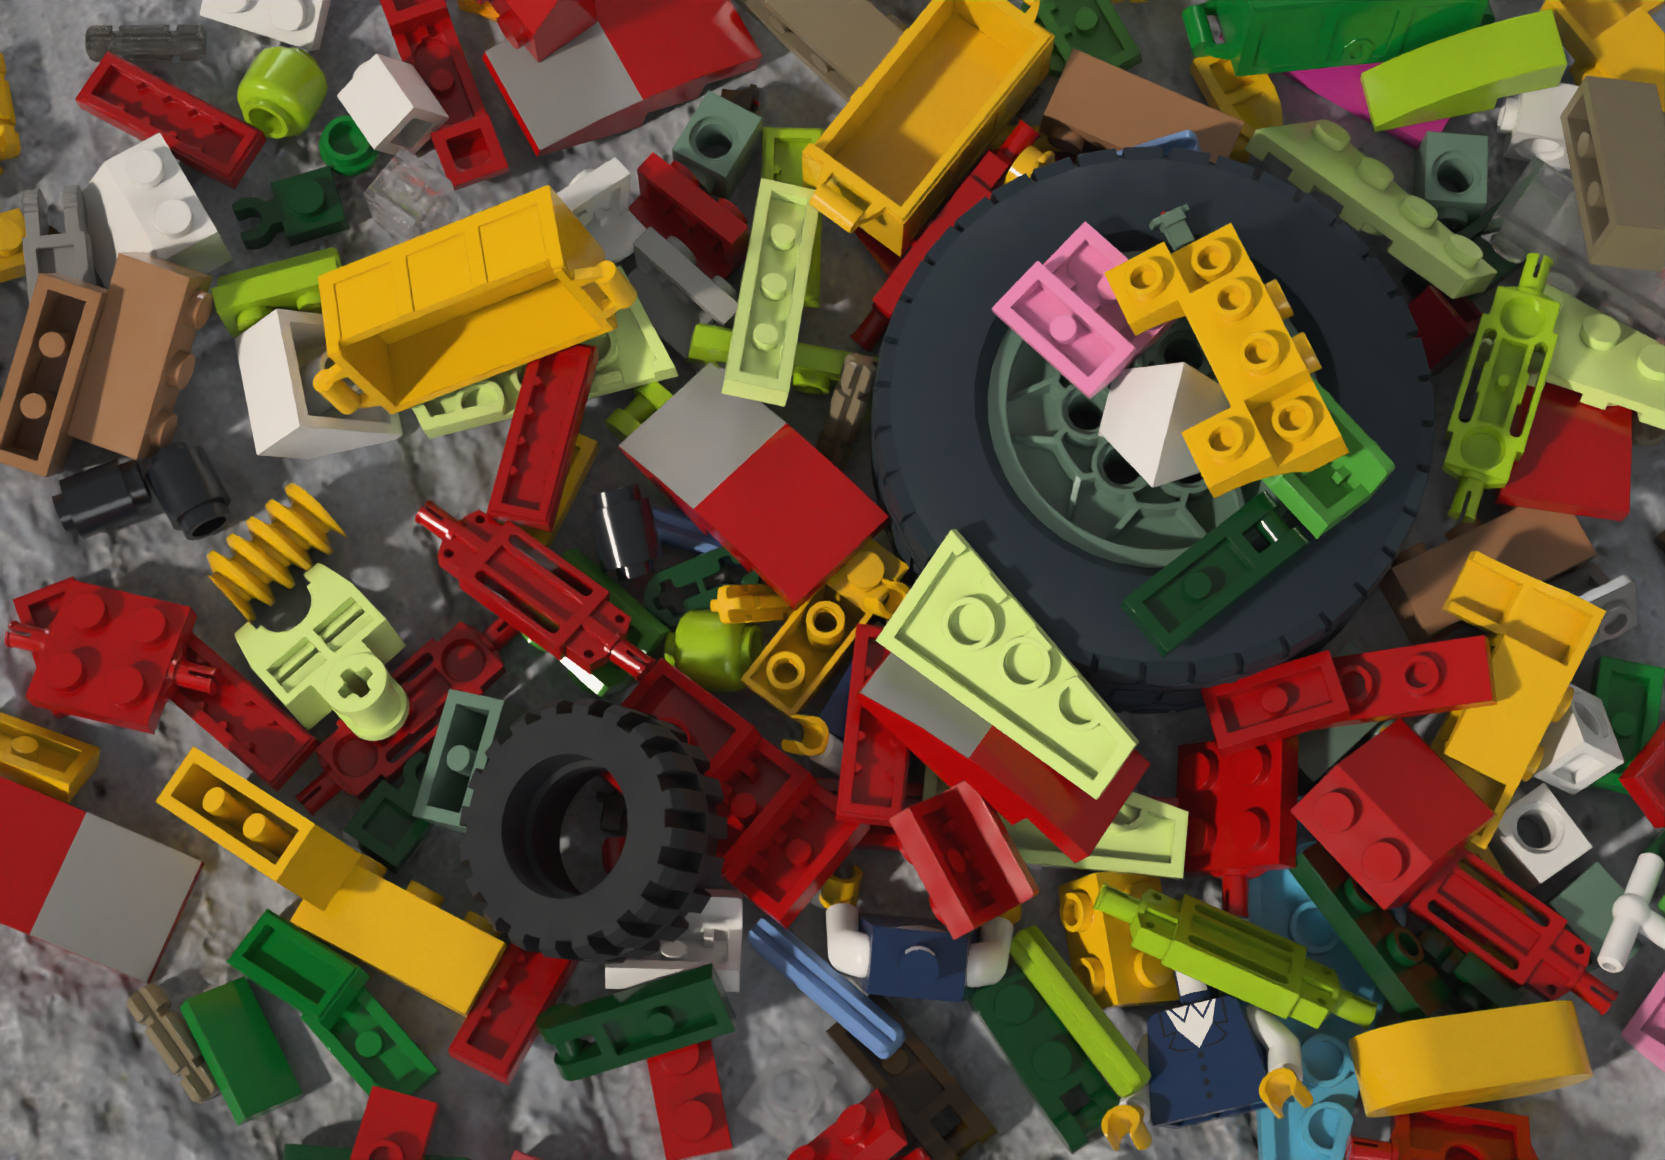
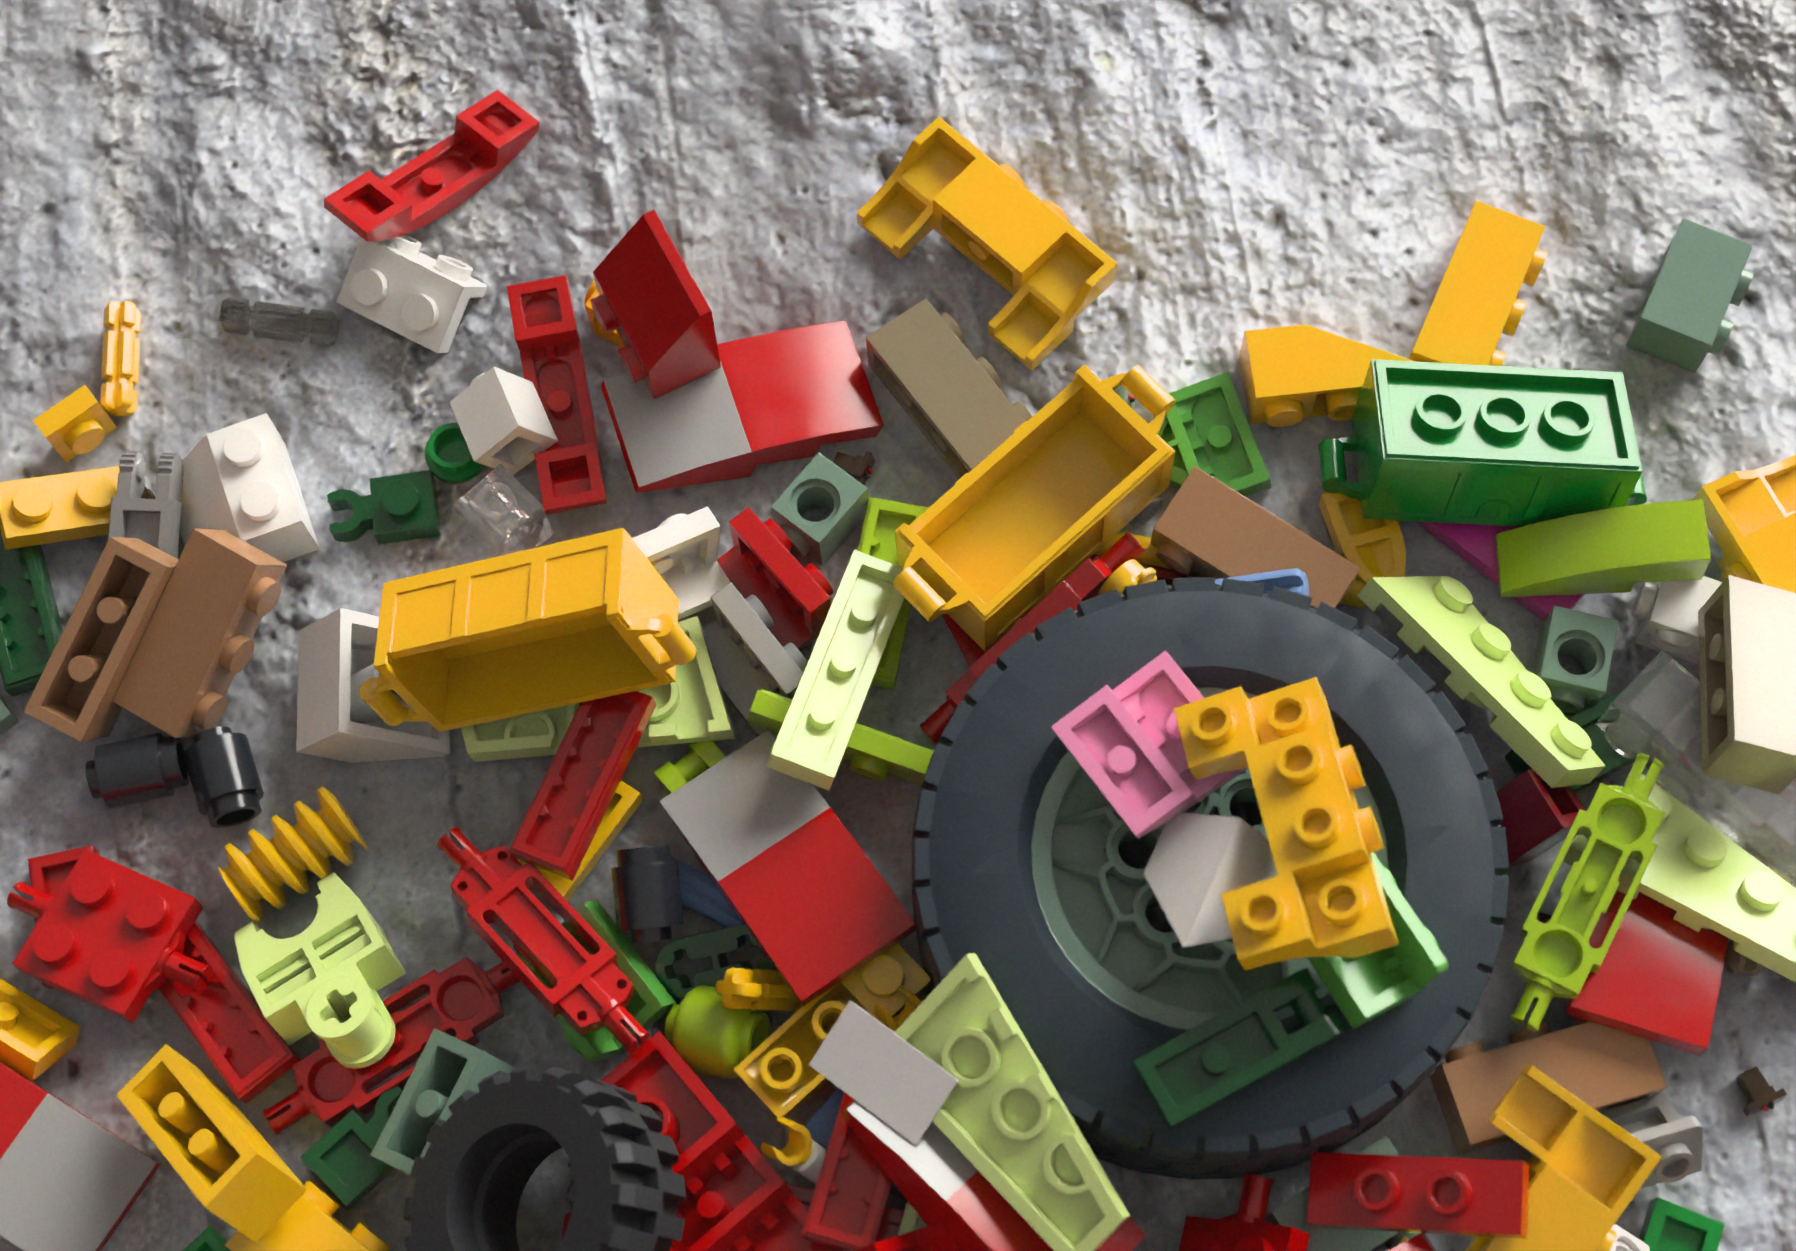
camera: 15 degrees right, 5 degrees down
red plate [75,51,267,190] -> none
lime bracket [211,247,342,338] -> none
lime head [237,46,328,139] -> none
dark tan axle [816,353,878,469] -> none
sand green piece [1149,204,1195,252] -> none
red plate [1201,650,1351,757] -> none
none -> white sticker [809,1000,958,1146]

